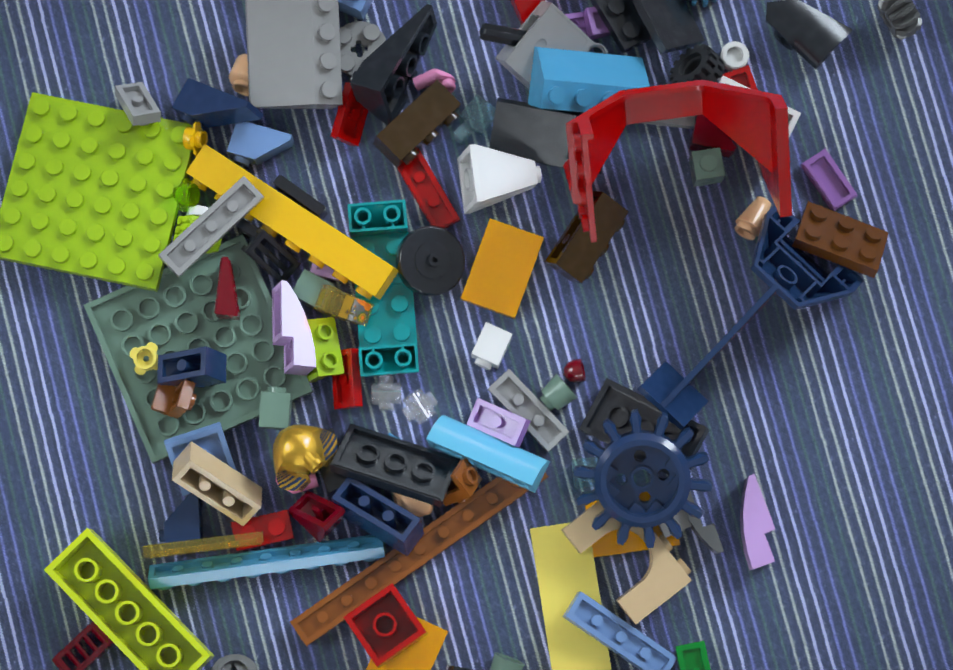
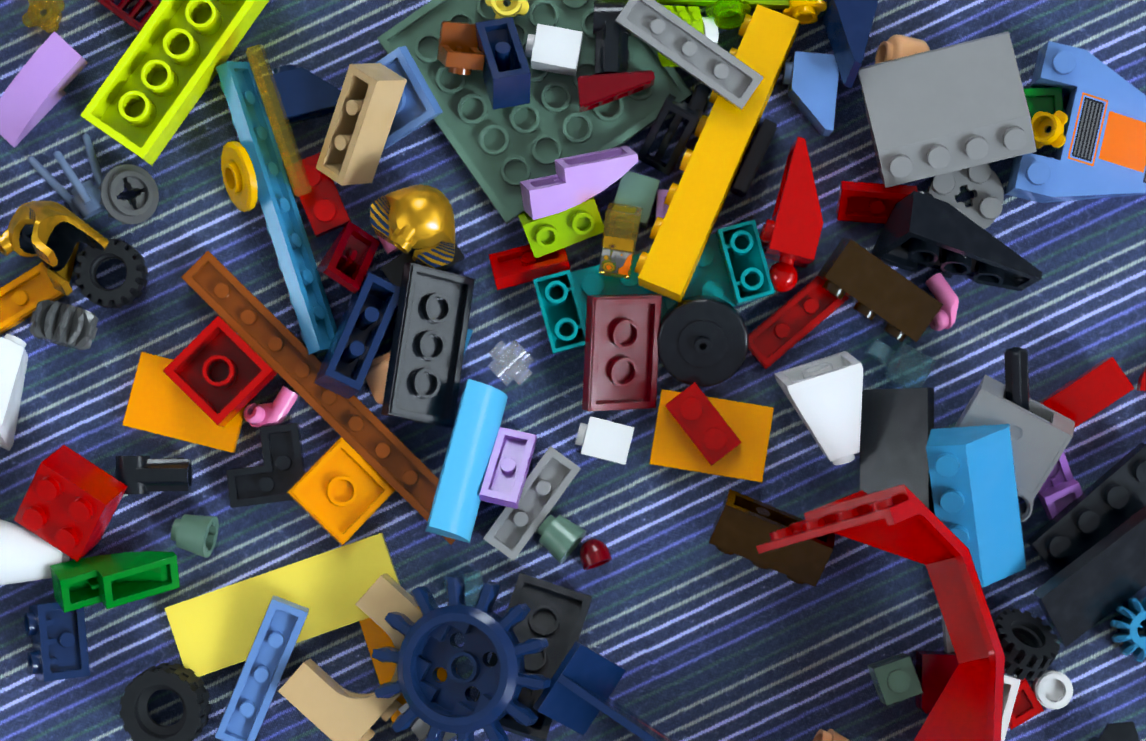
camera: 75 degrees right, 5 degrees up
sand green brick [259,387,293,430] -> none
clear gear [371,376,402,411] -> none
dark orange bracket [443,458,482,506] -> none
none -> yellow wheel [221,141,258,212]
none -> black plate [226,423,305,508]
none -> bright pink arm [243,386,299,429]
none -> light orange tile [286,437,395,545]
none -> white brick [525,24,583,77]
none -> dark red tile [582,294,662,412]
none -> black piece [593,1,631,75]
none -> red plate [665,382,742,466]
none -> red slope [760,137,824,292]

